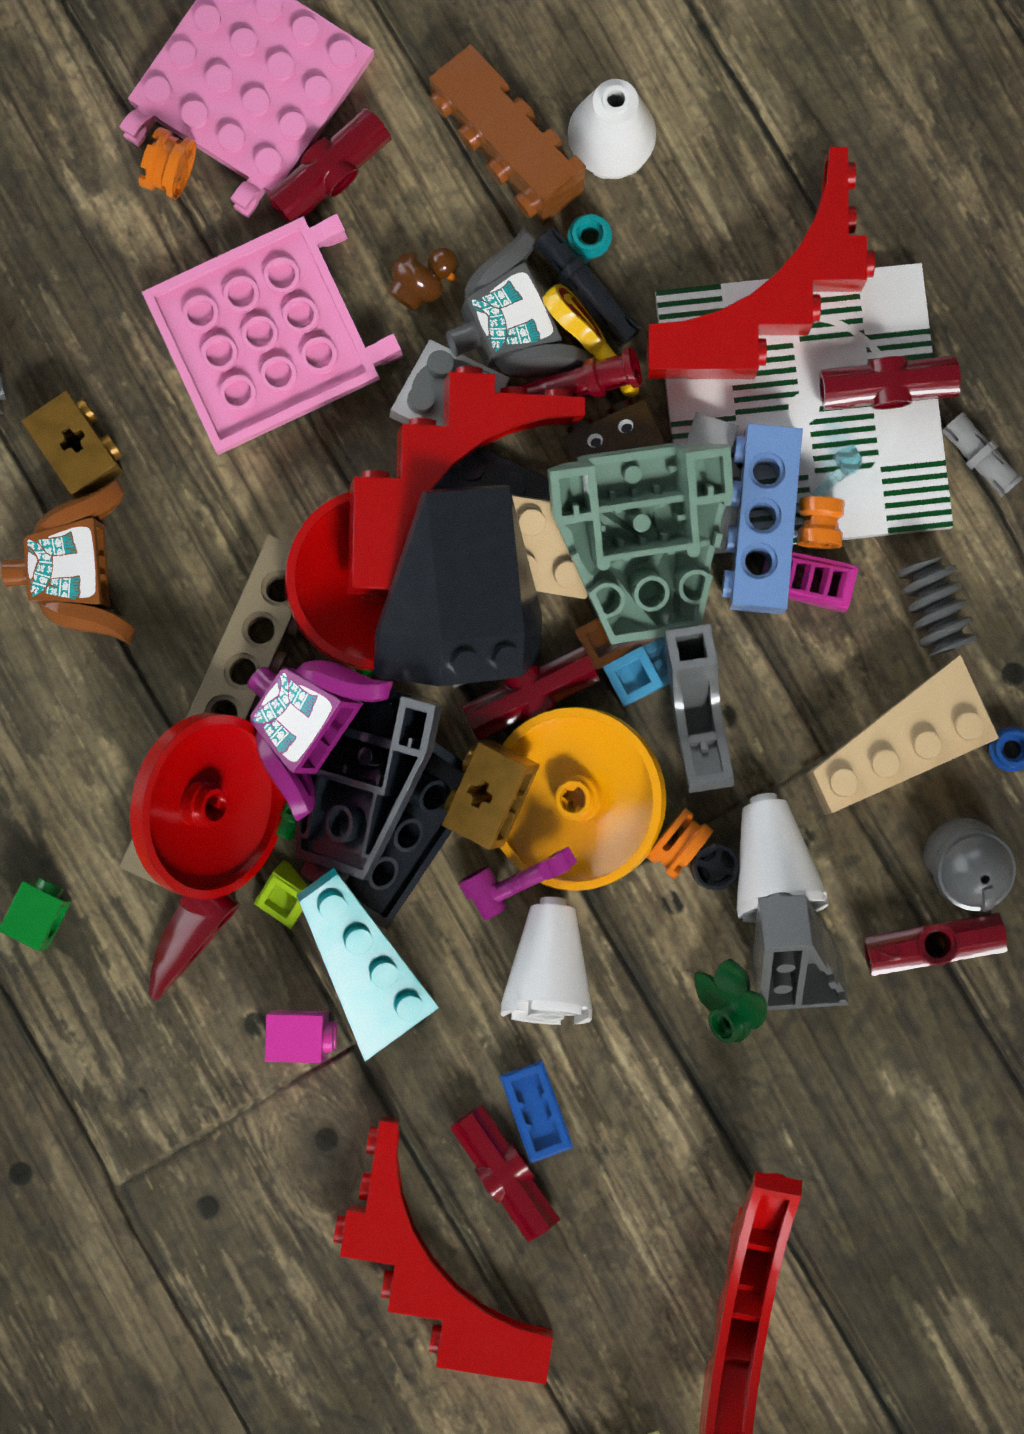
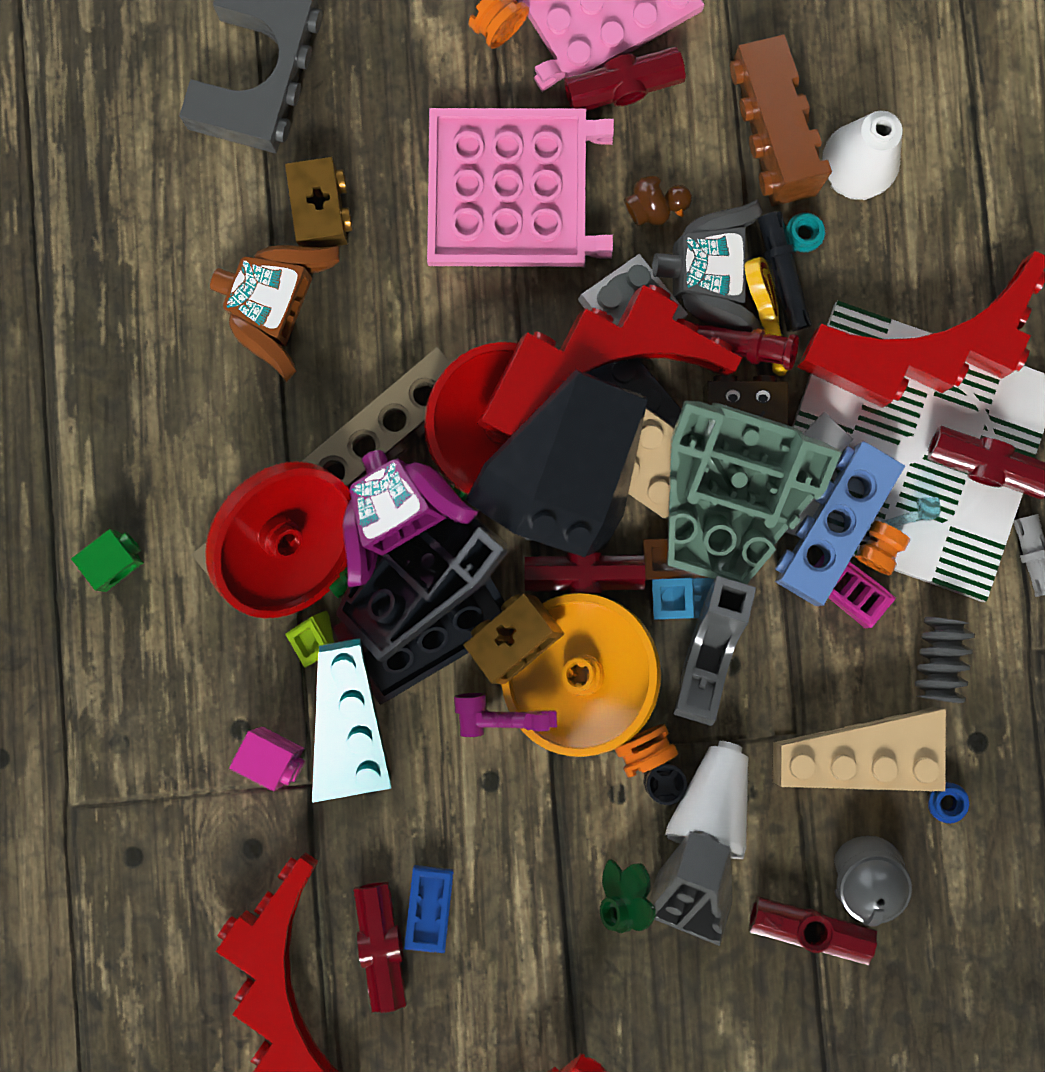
camera: 20 degrees right, 0 degrees up
dark red piece [148,894,240,1002] -> none
white cone [500,897,592,1025] -> none

